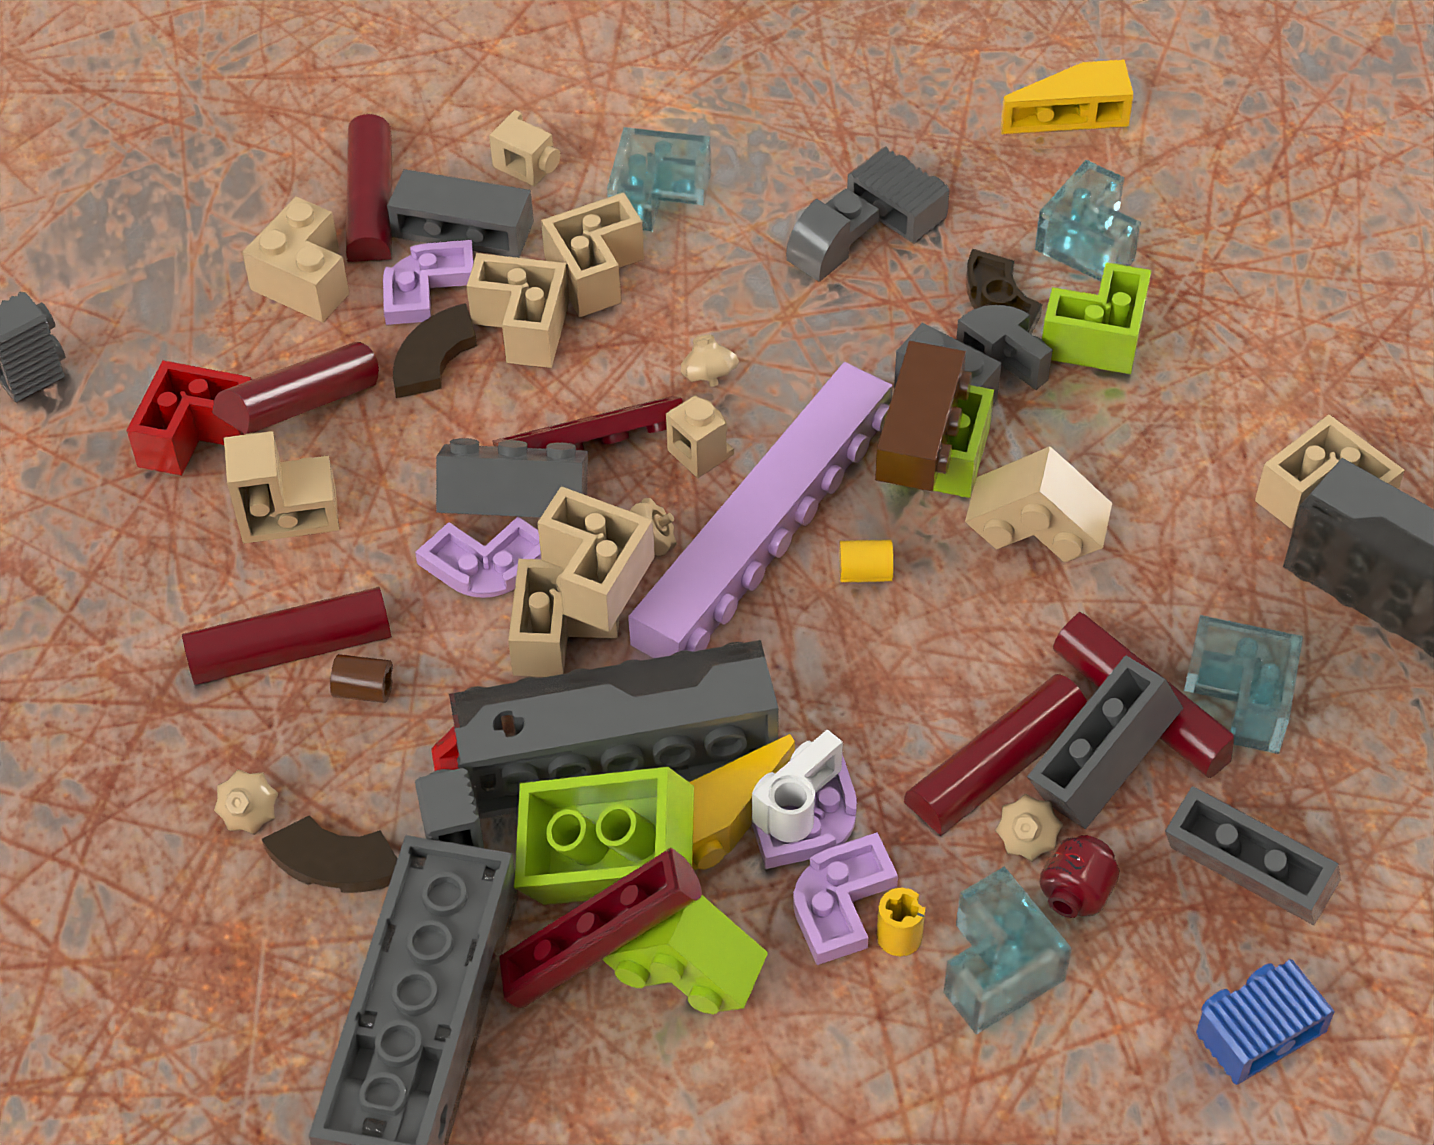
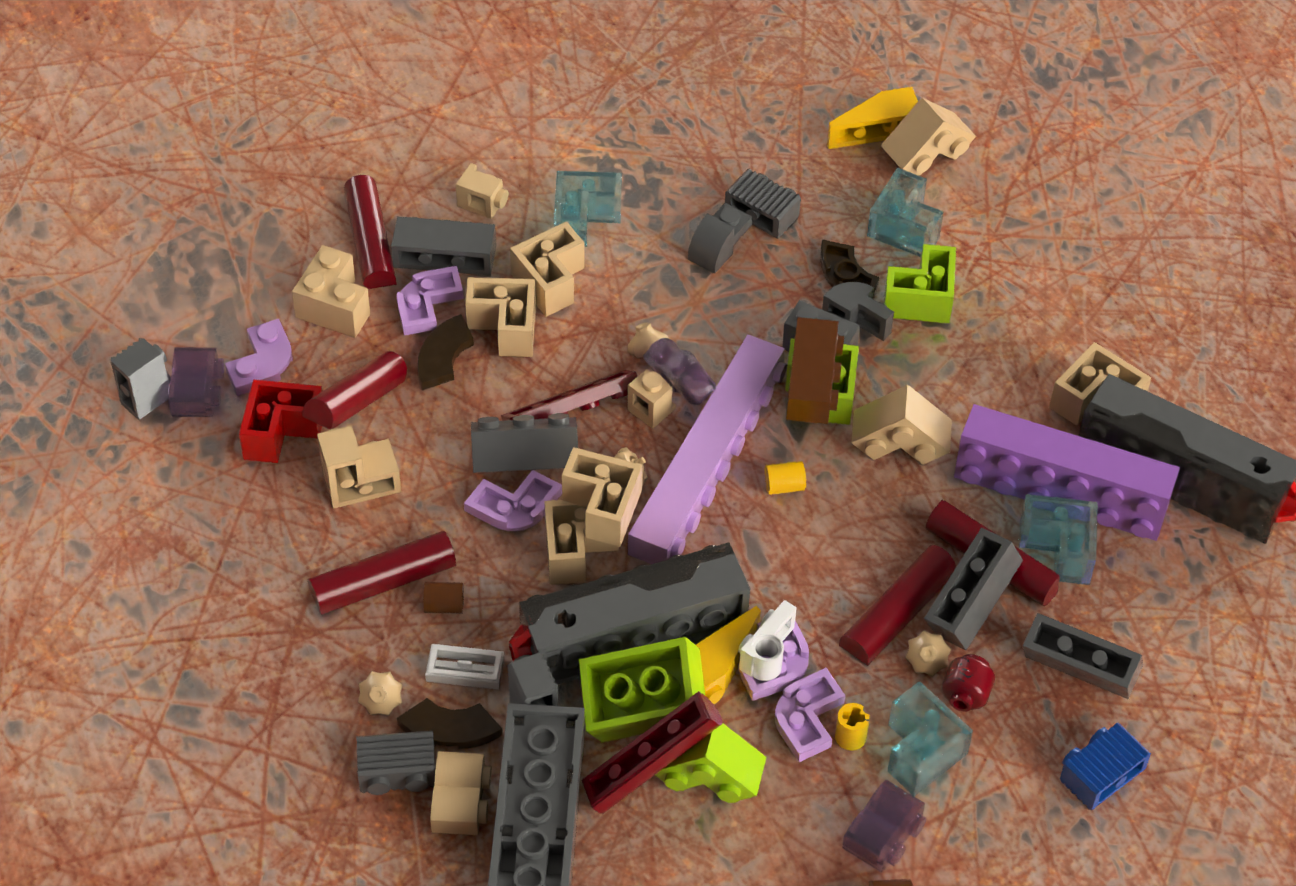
camera: 10 degrees left, 0 degrees up
none -> clear purple brick [169,347,224,417]
none -> lavender plate [225,319,293,396]
none -> dark grey brick [356,730,436,795]
none -> white tile [425,644,505,690]
none -> tan brick [430,751,492,835]
none -> clear purple brick [643,338,716,405]
none -> clear purple brick [842,780,927,873]
none -> tan brick [881,98,976,177]
none -> medium lavender brick [954,404,1180,541]

